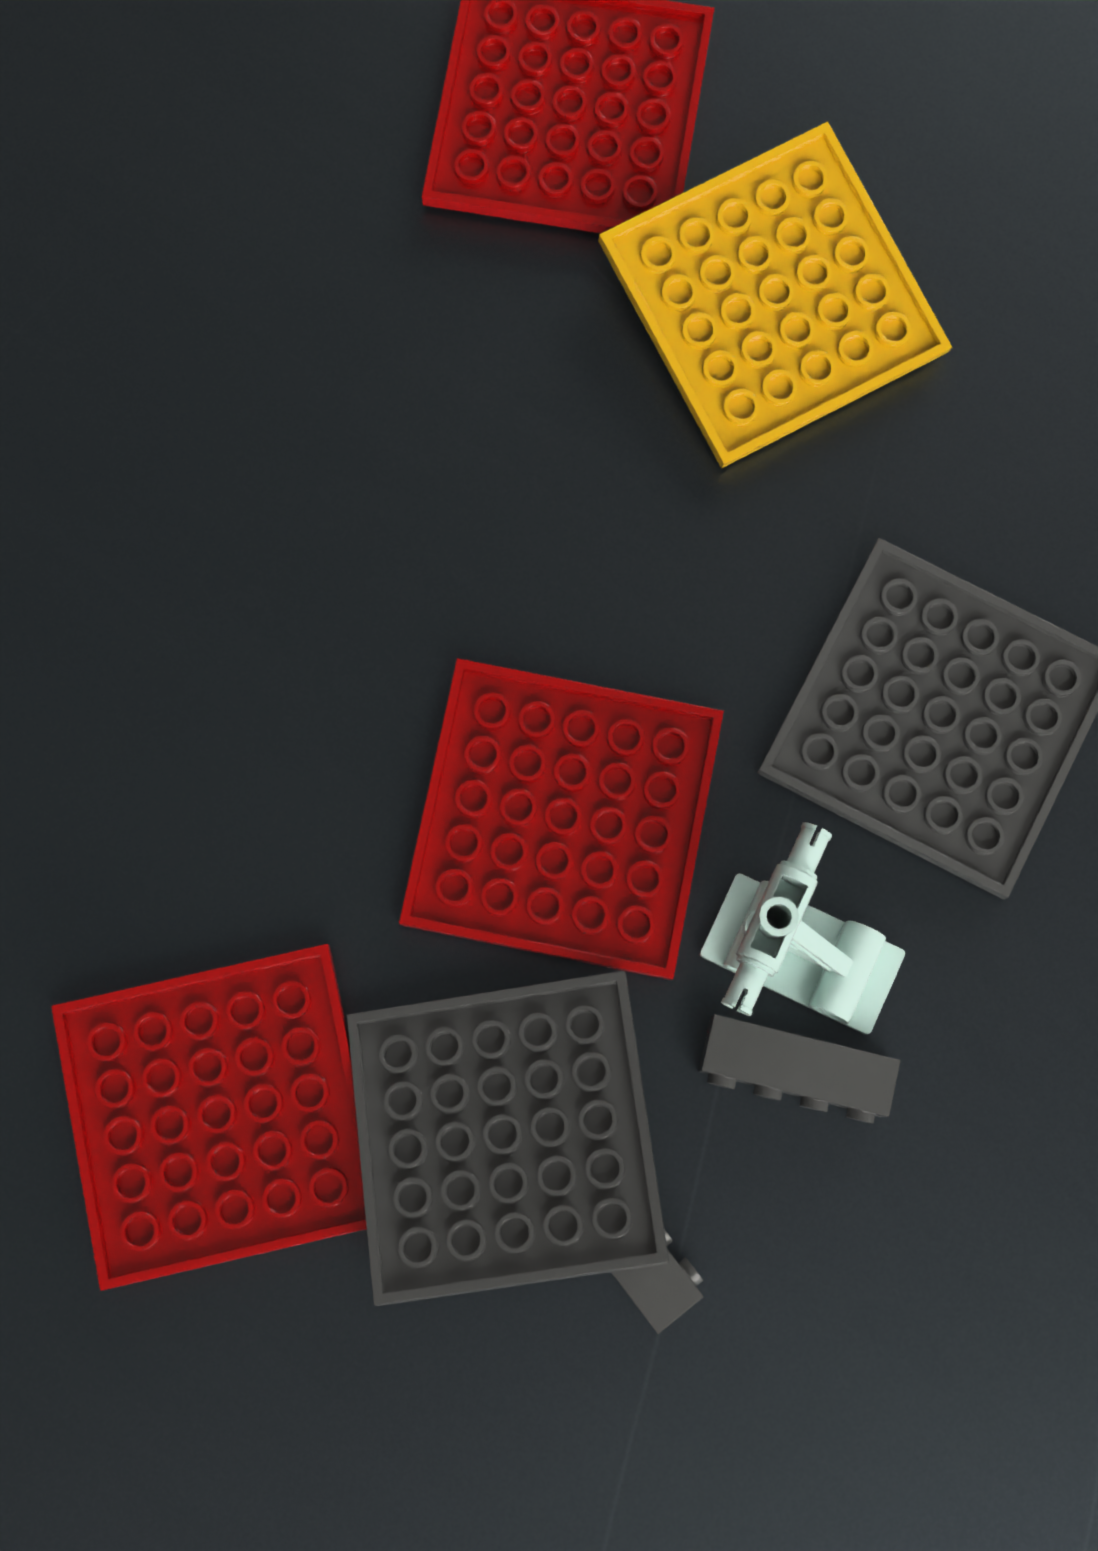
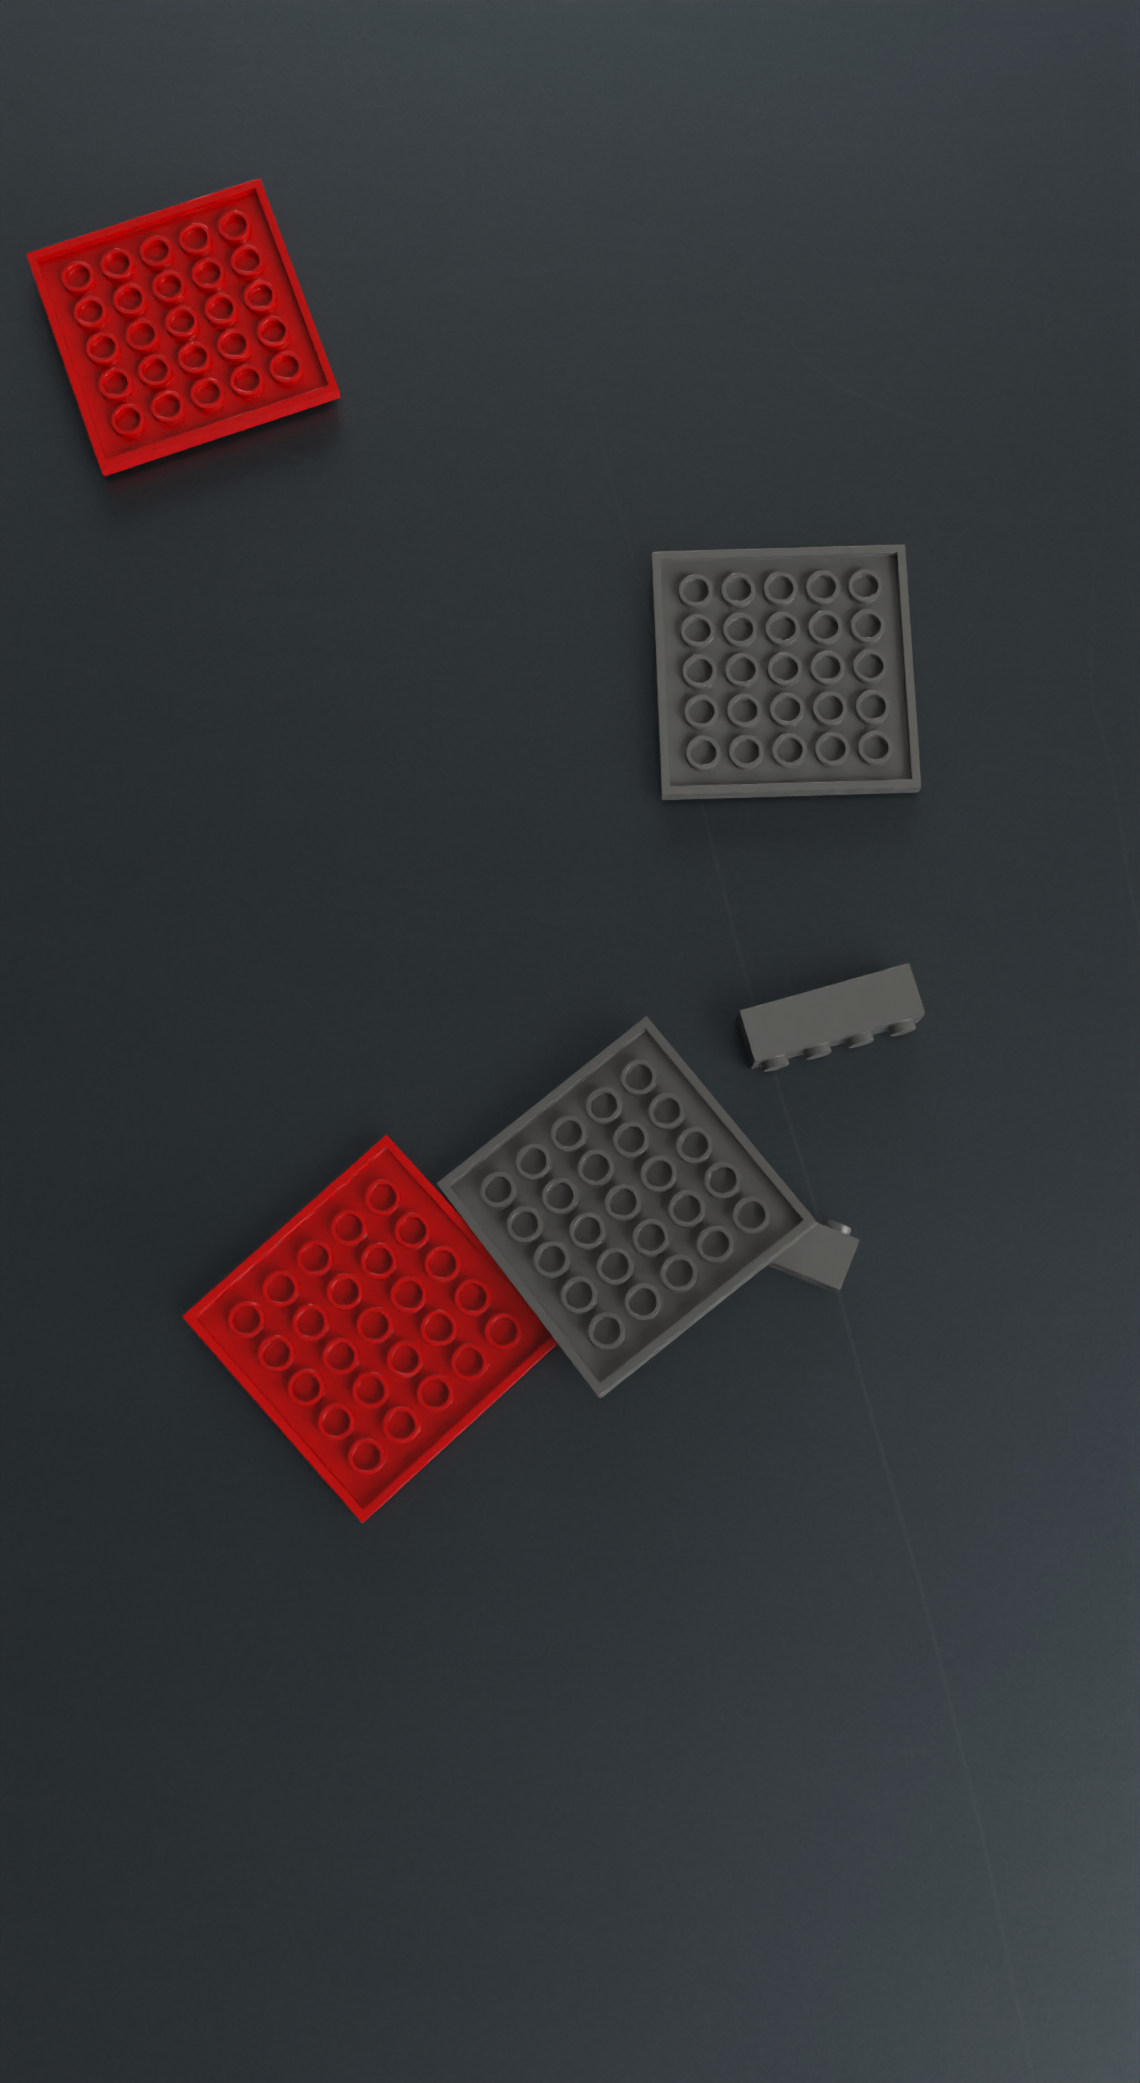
camera: 30 degrees left, 0 degrees up
red plate [399,658,724,980] -> none
yellow plate [598,122,952,469] -> none
light aqua plate [700,822,905,1035] -> none

